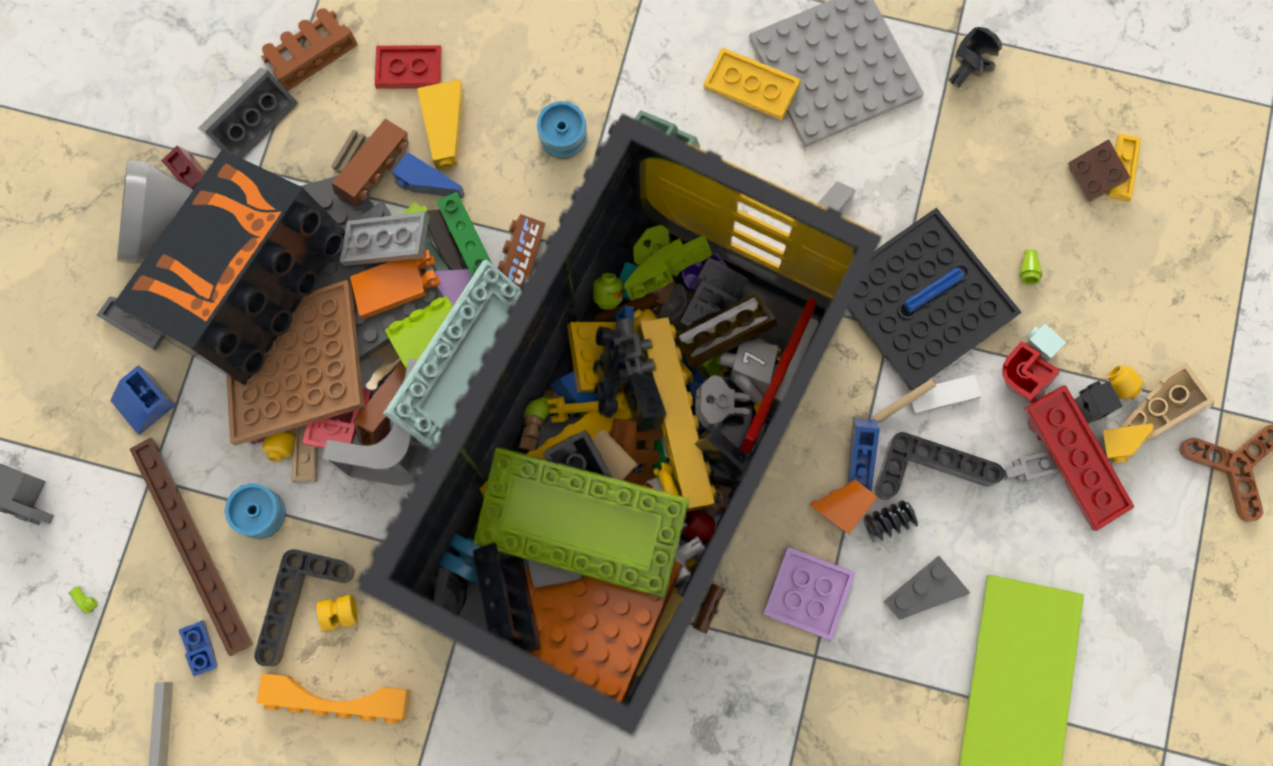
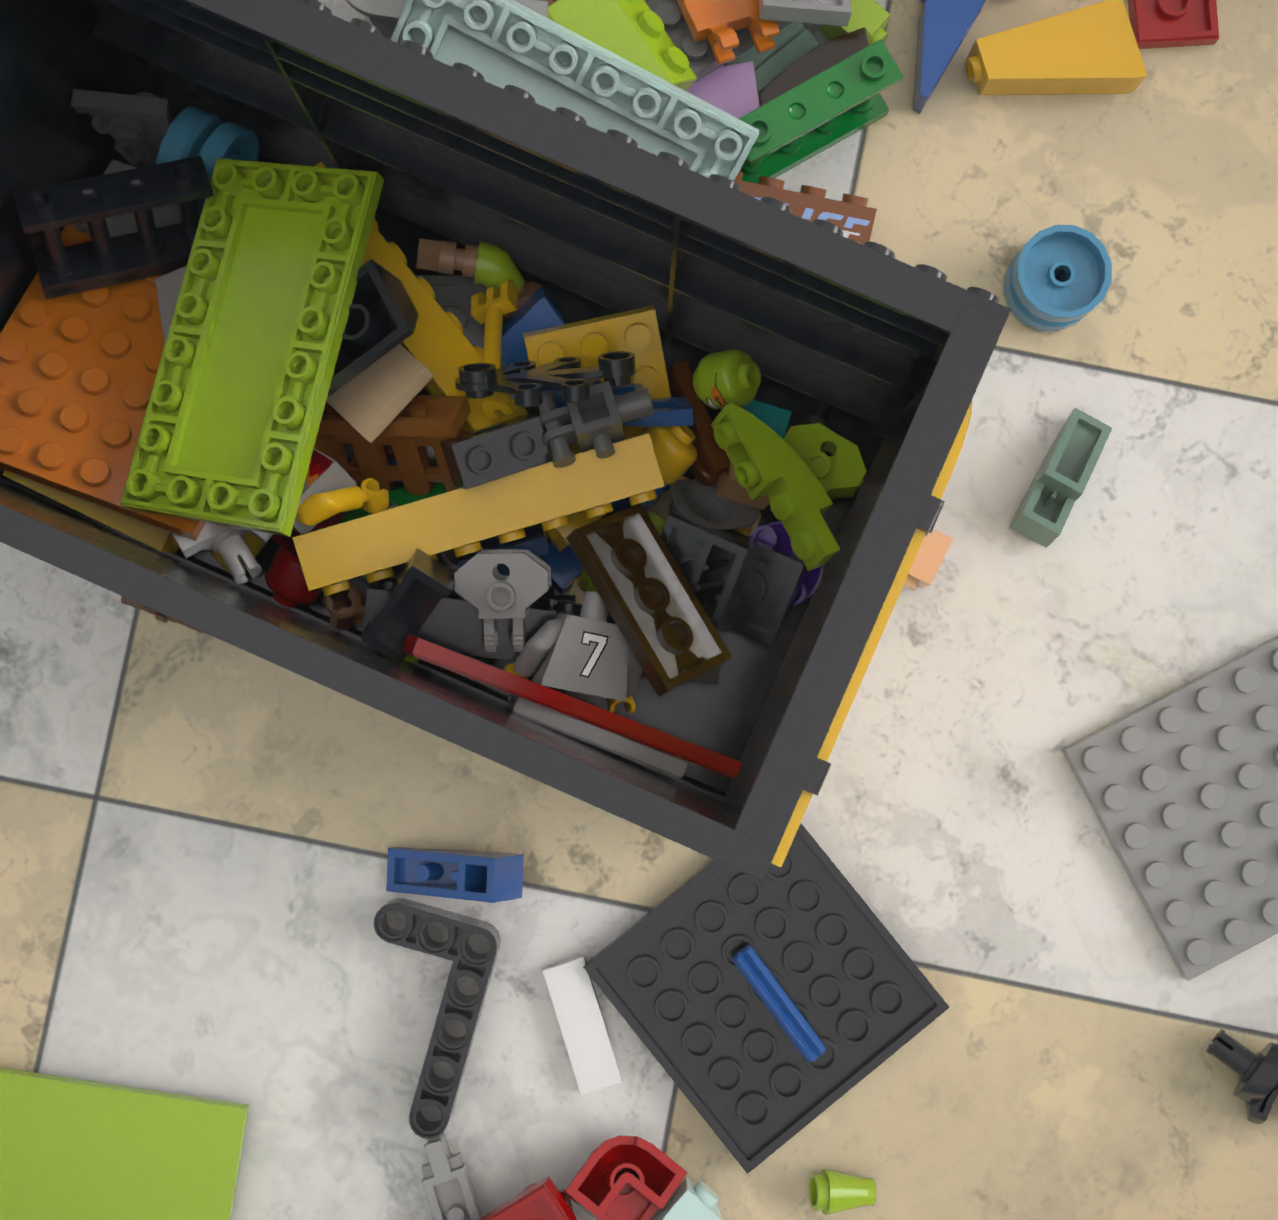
camera: 85 degrees right, 10 degrees up
yellow tile [703,47,801,121] -> none
lavender plate [763,547,855,641] -> none
orange slope [810,480,877,534] -> none
light grey slope [817,181,856,211] -> none
black piece [864,500,918,542] -> none
tan bar [872,379,936,424] -> none
dark grey wing [884,556,970,620] -> none

